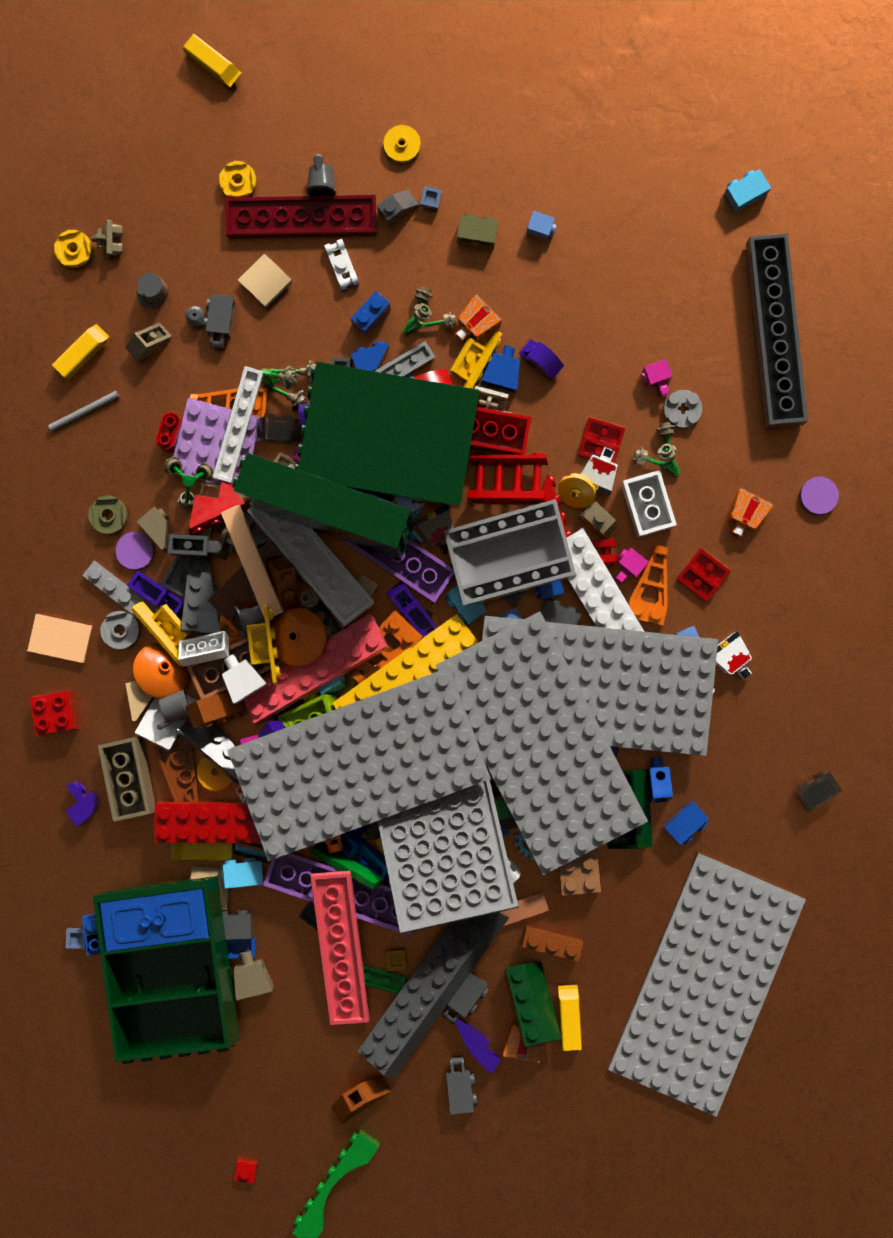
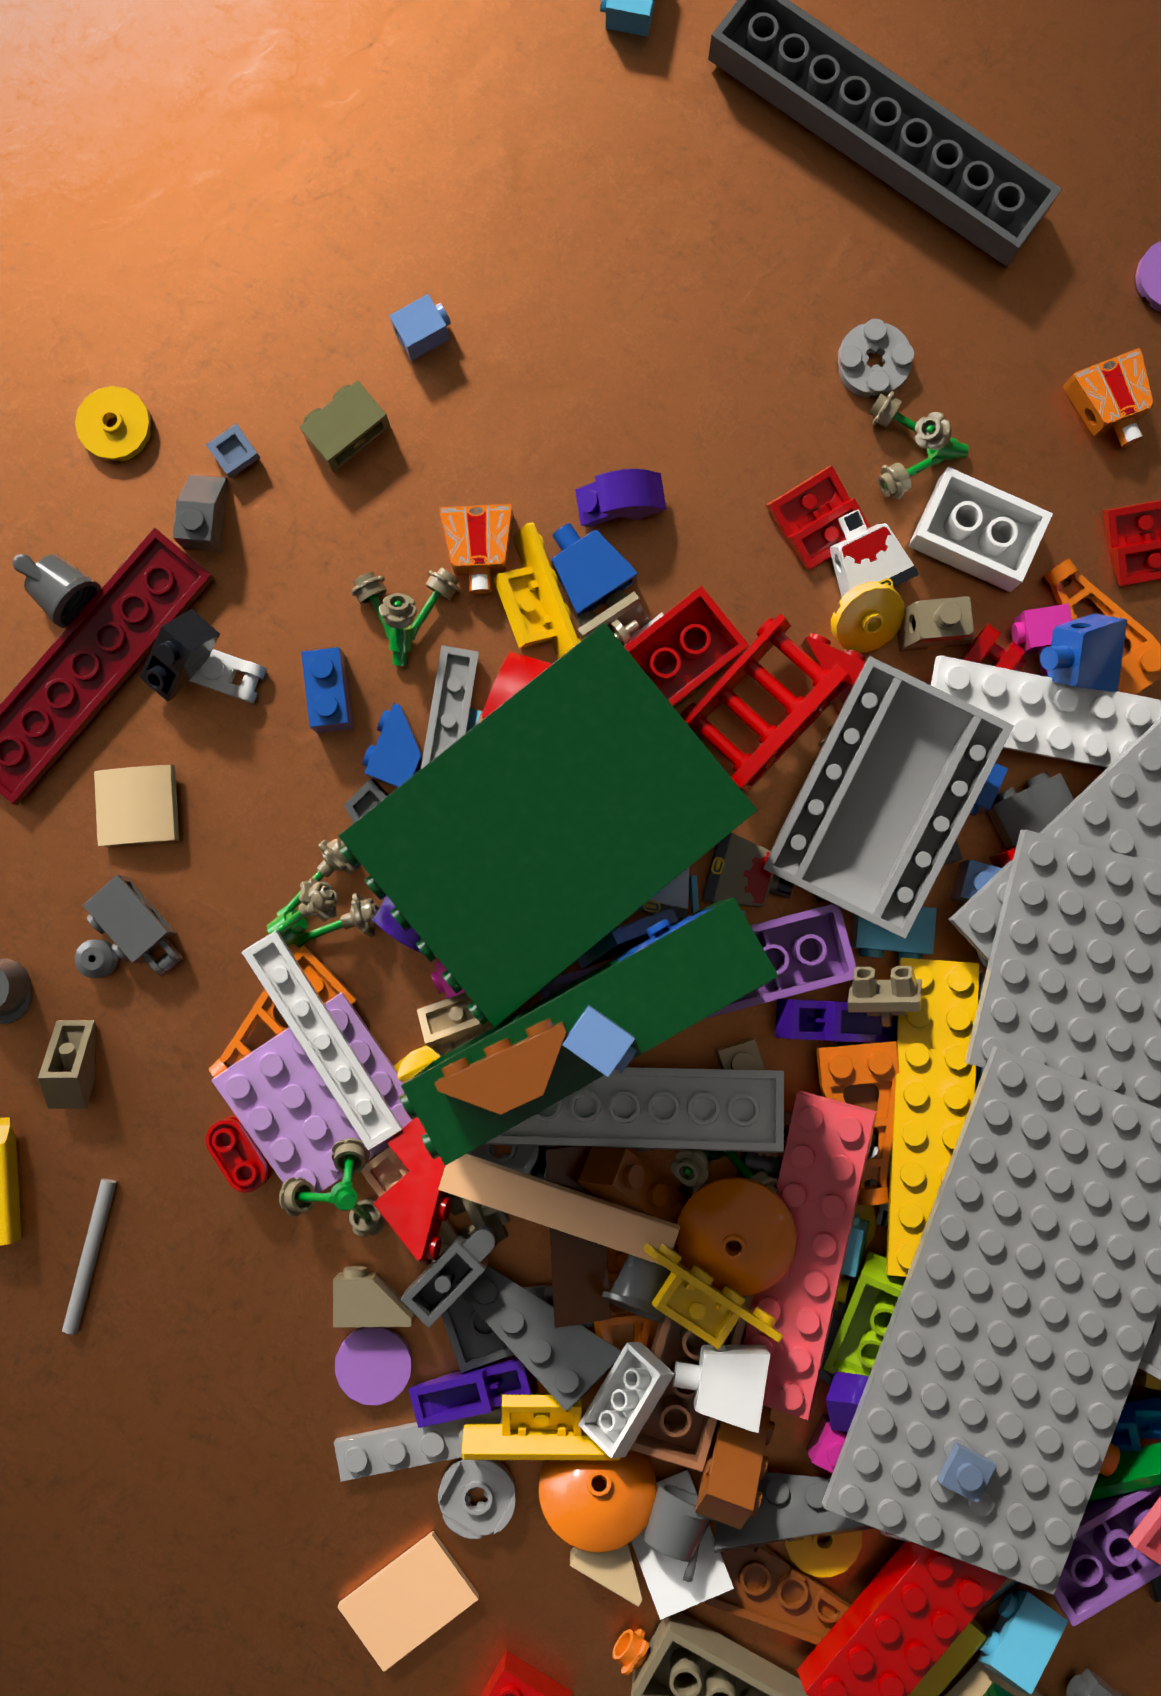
camera: 50 degrees left, 0 degrees up
olive plate [88,496,128,535] -> none
clear smoke brick [257,413,300,445] -> none
dark pink brick [641,359,672,397] -> none
none -> black slope [140,609,220,702]
none -> dark orange slope [435,1018,567,1115]
none -> medium blue brick [562,1005,637,1077]
none -> orange plate [613,1629,649,1676]
none -> dark tan hips [847,966,923,1027]
none -> sand blue plate [937,1442,996,1503]
none -> blue torso [1040,613,1127,692]

